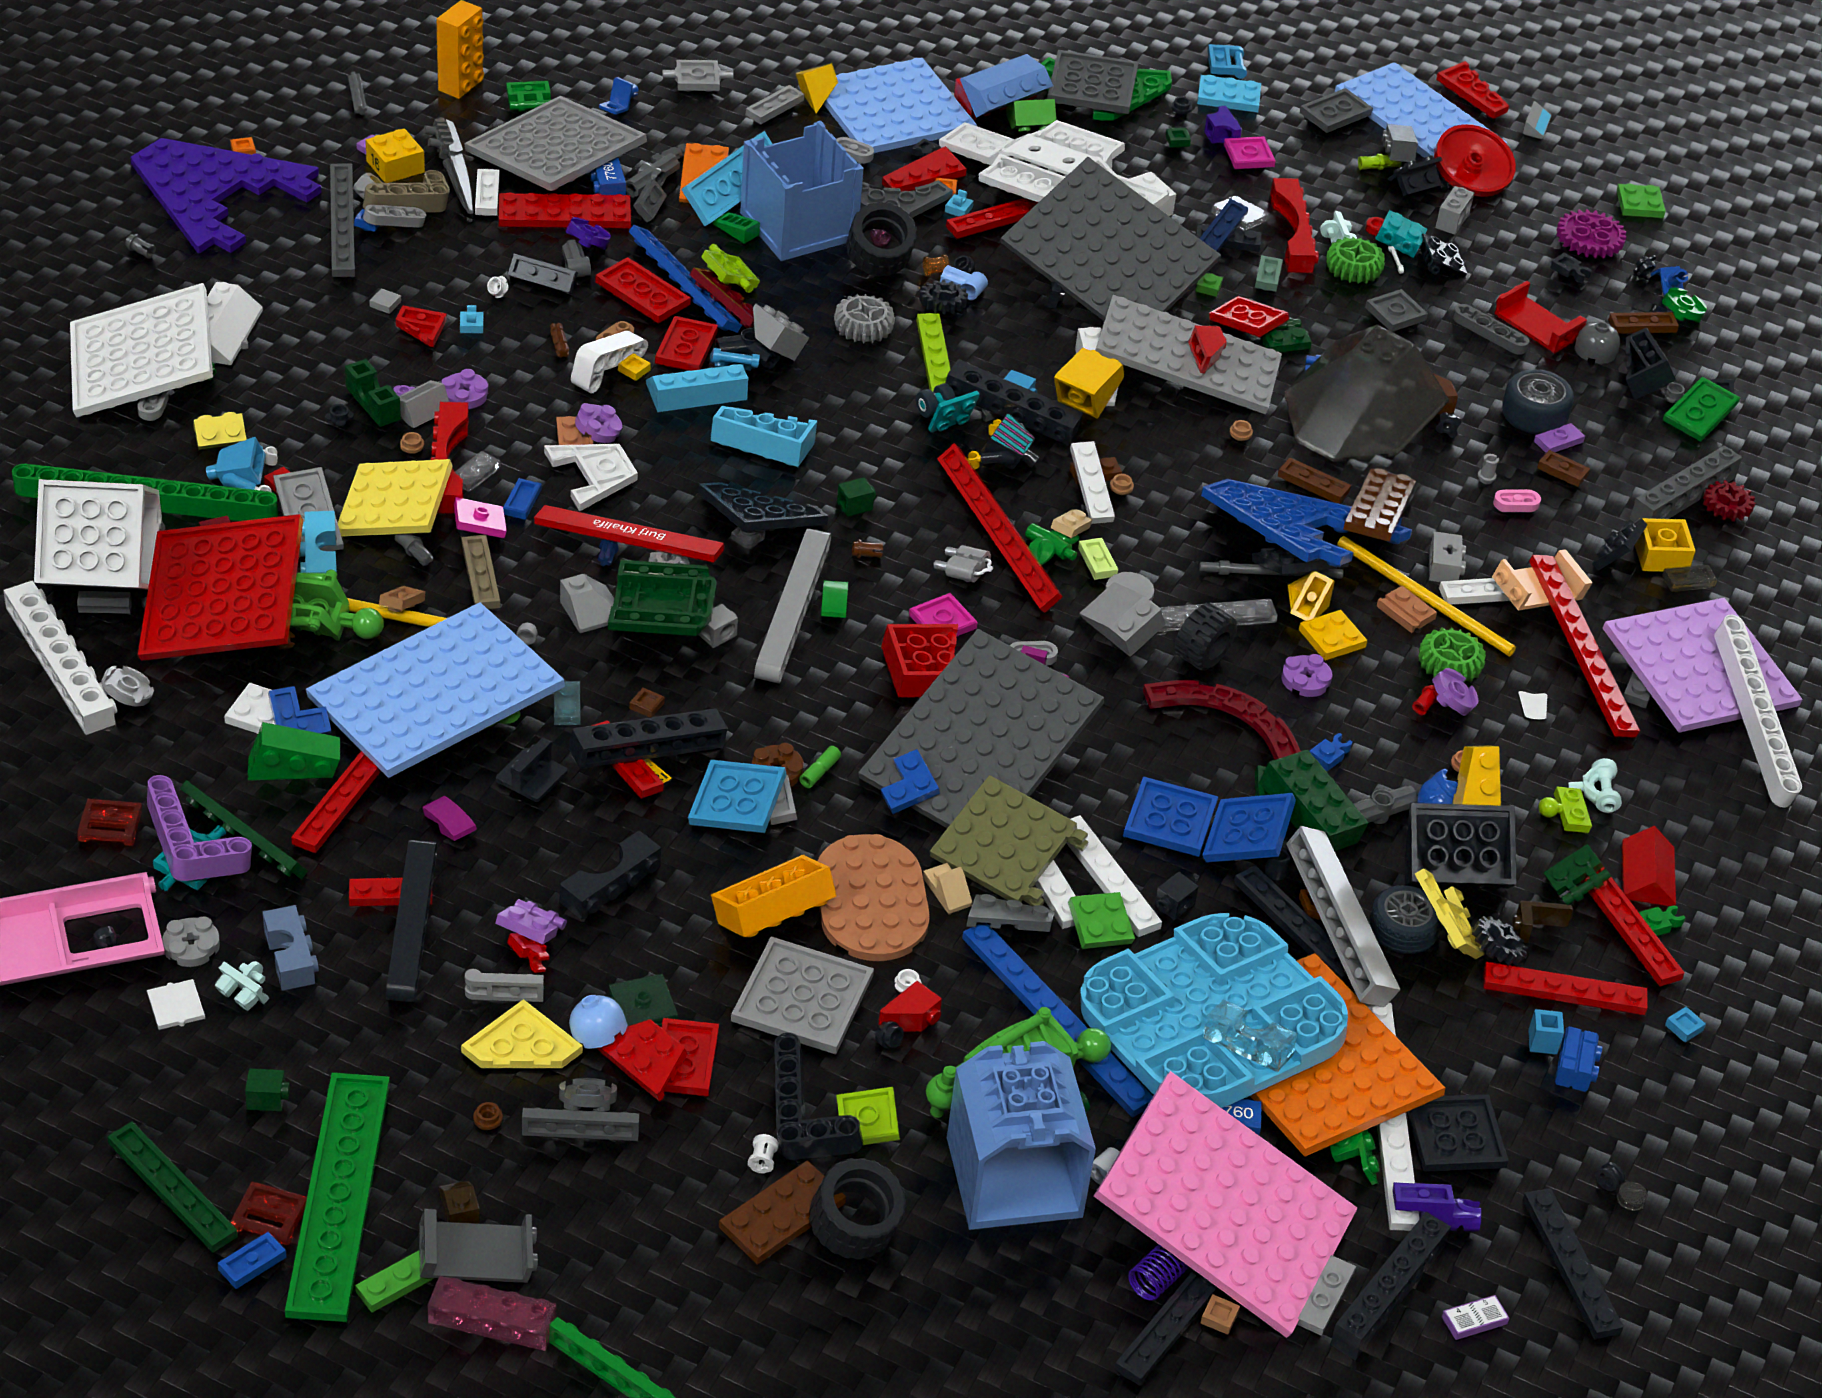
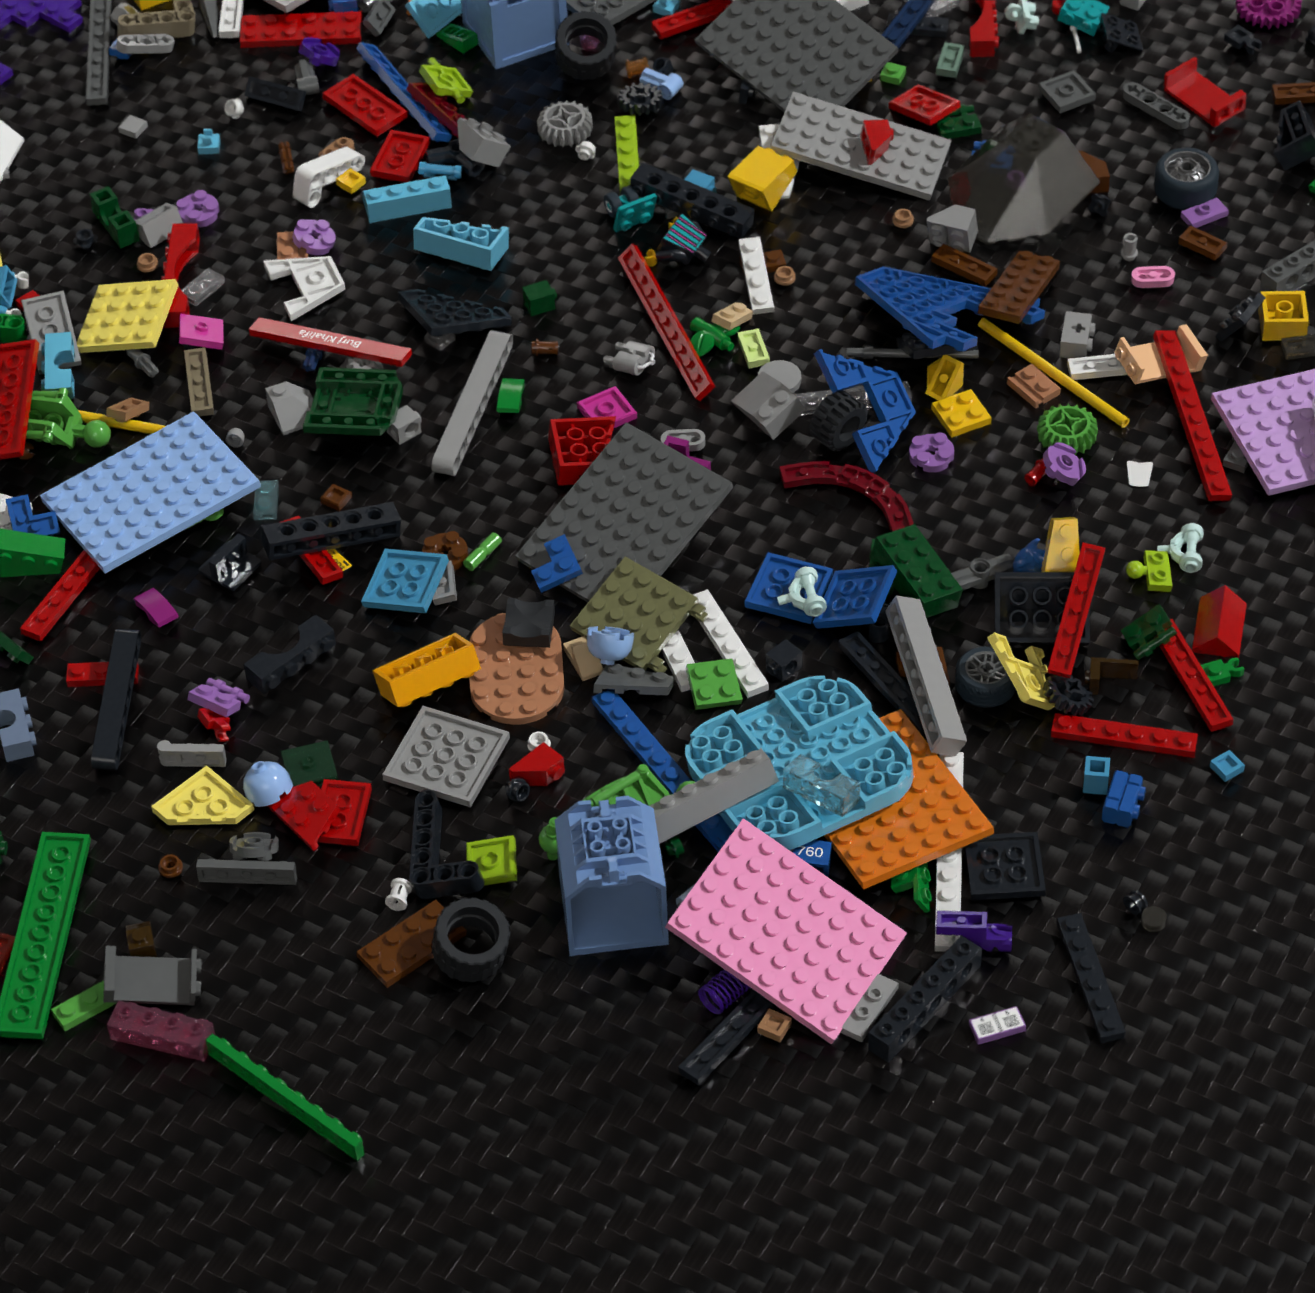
camera: 10 degrees right, 5 degrees up
red wing [396,305,447,347] -> none
blue tile [503,478,541,520] -> none
blue plate [1310,733,1352,771] -> none
bright green gear [1326,236,1385,284] -> none
dark grey cylinder [1574,322,1620,364] -> none
none -> black brick [502,598,555,648]
none -> white plate [576,141,596,160]
none -> light blue cylinder [587,626,634,665]
none -> light grey brick [650,749,779,844]
none -> light aqua piece [777,566,827,617]
none -> blue wing [814,349,916,473]
none -> light grey slope [926,205,978,253]
none -> red plate [1047,542,1106,679]

